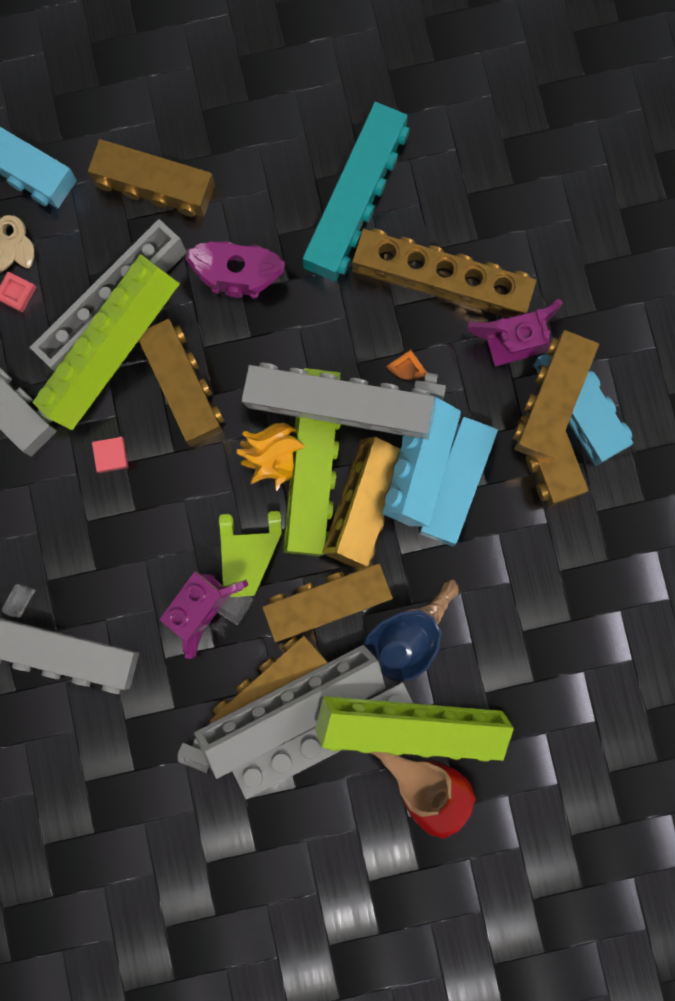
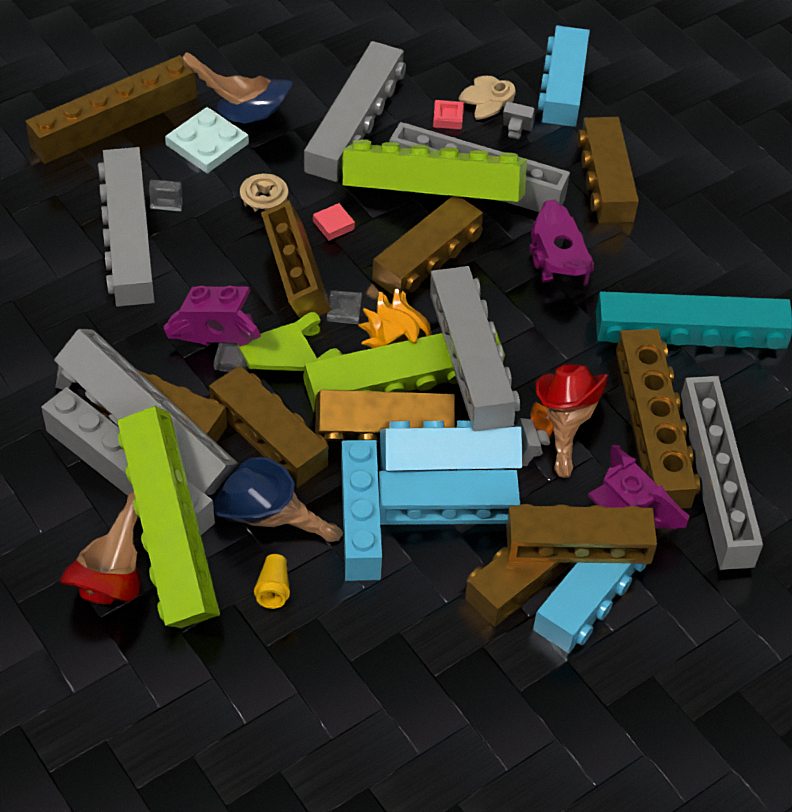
camera: 60 degrees right, 30 degrees down
none -> tan gear [240,174,288,212]
none -> yellow cone [254,554,290,609]
none -> pearl gold brick [261,200,332,318]
none -> clear tile [327,290,362,324]
none -> medium azure brick [341,440,382,581]
none -> light grey tile [503,101,535,139]
none -> red hat [536,365,609,478]
none -> light grey brick [680,376,763,570]

